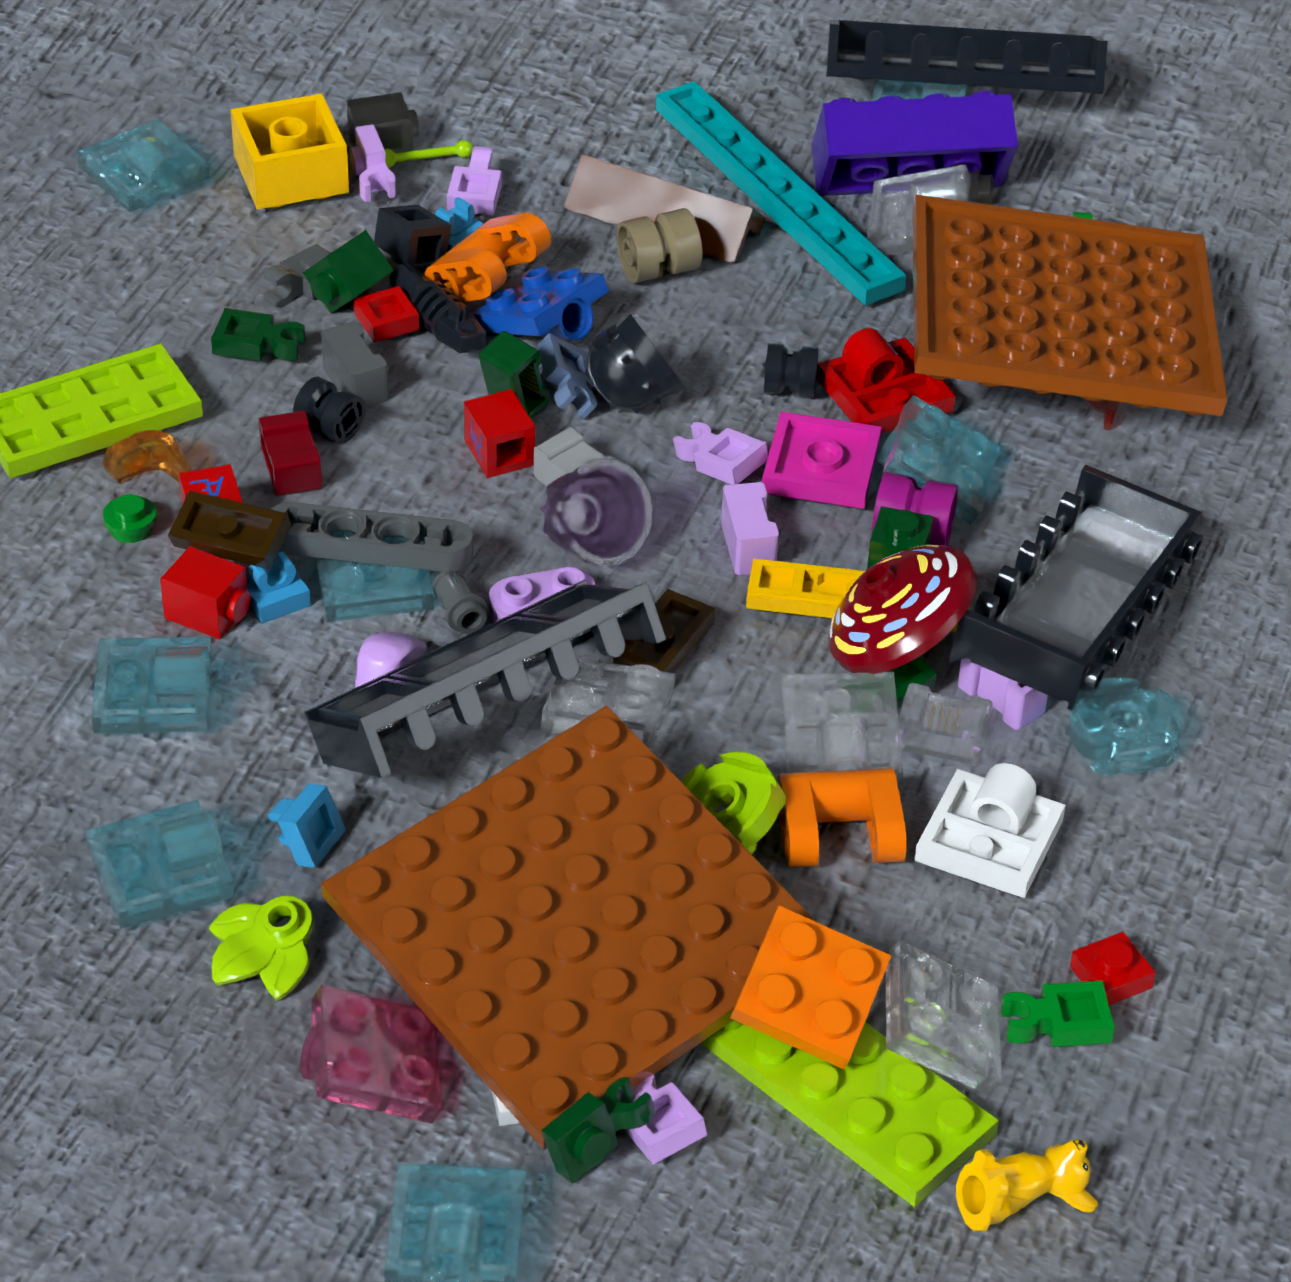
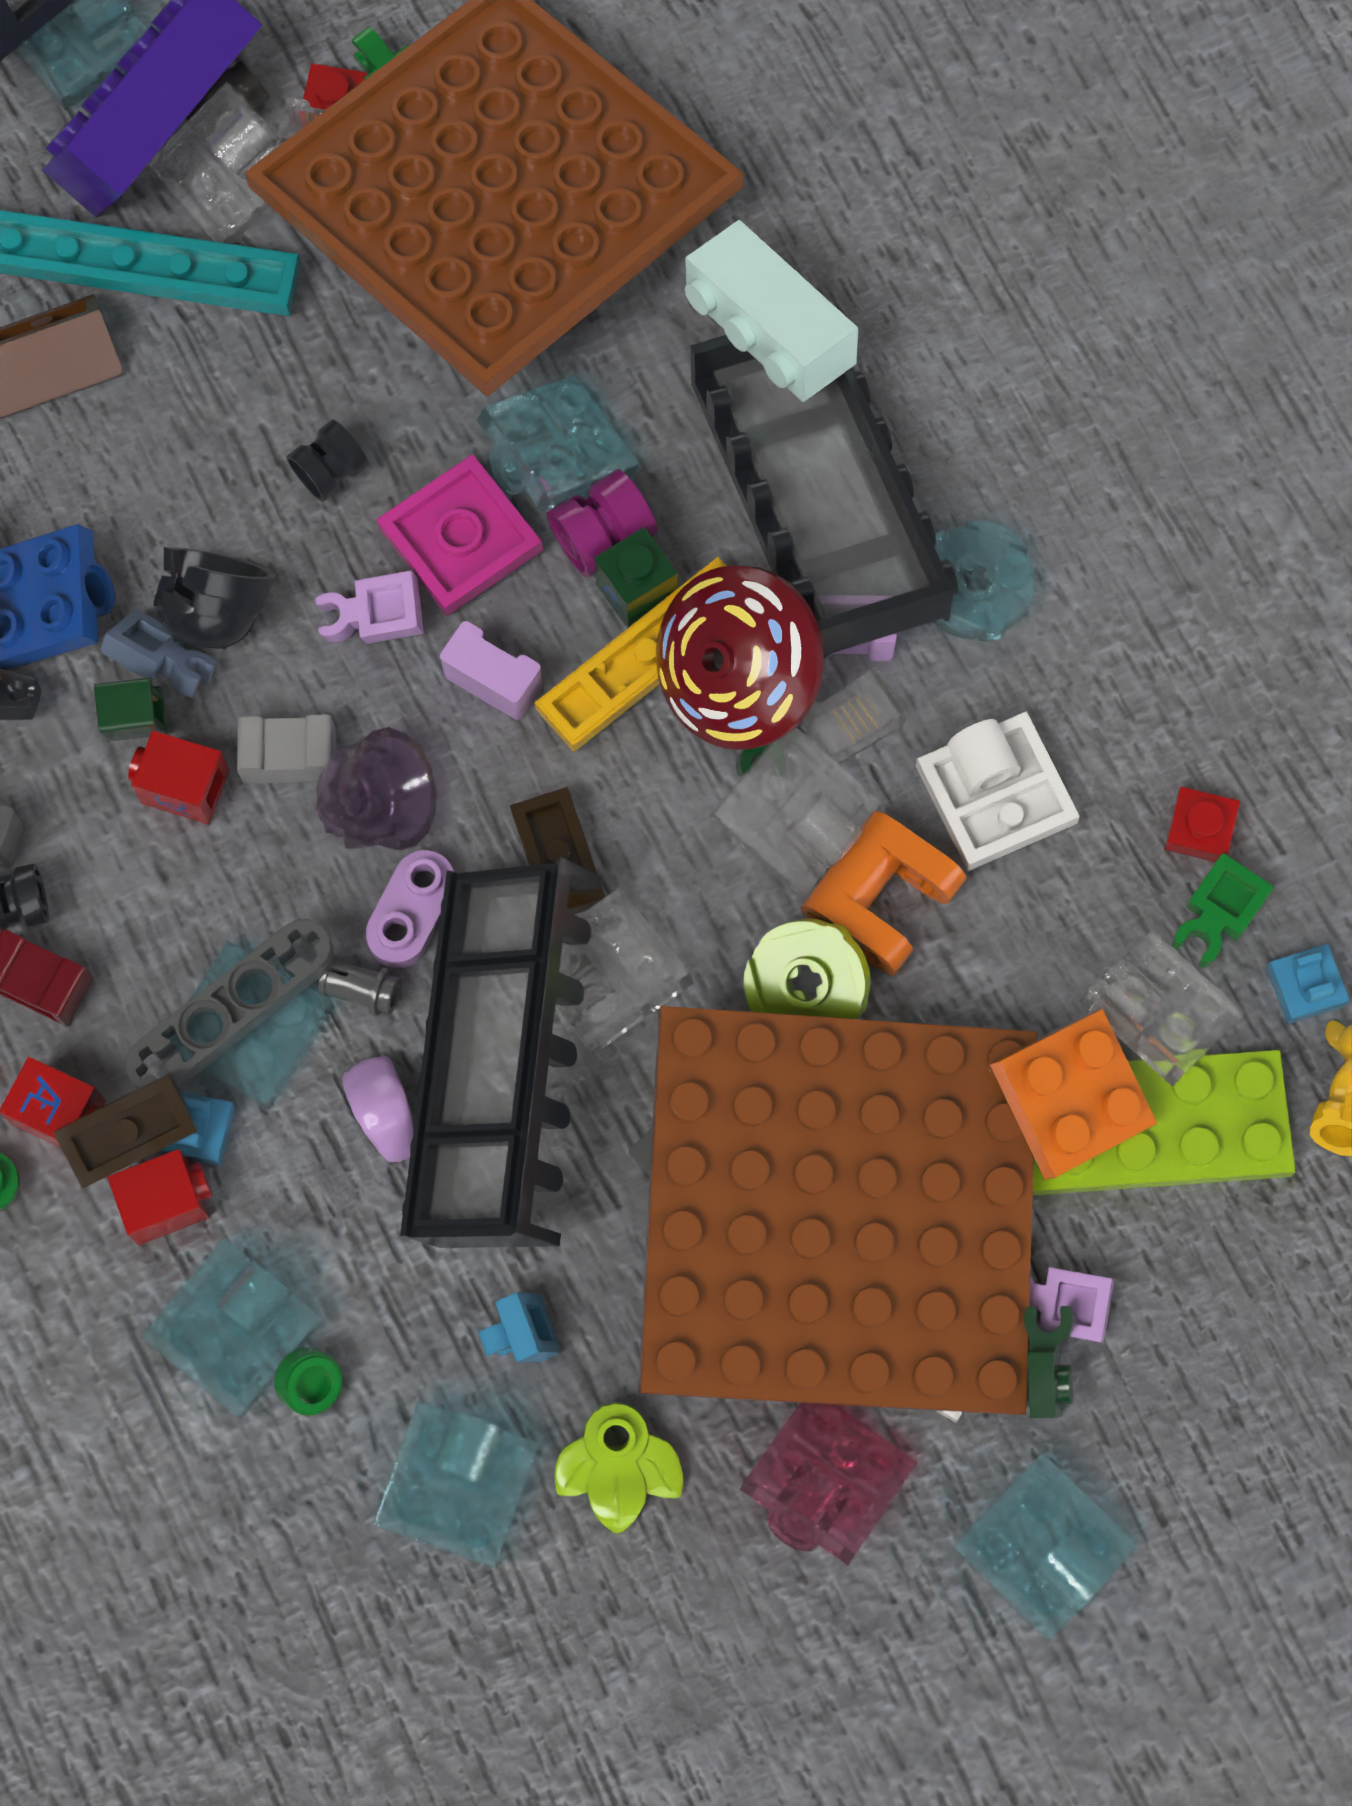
camera: 45 degrees left, 30 degrees up
dark tan wheel [616,208,702,284] -> none
red plate [816,328,956,434] -> none
none -> green tile [274,1347,342,1416]
none -> light aqua brick [685,220,858,402]
none -> dark azure tile [1266,944,1350,1025]

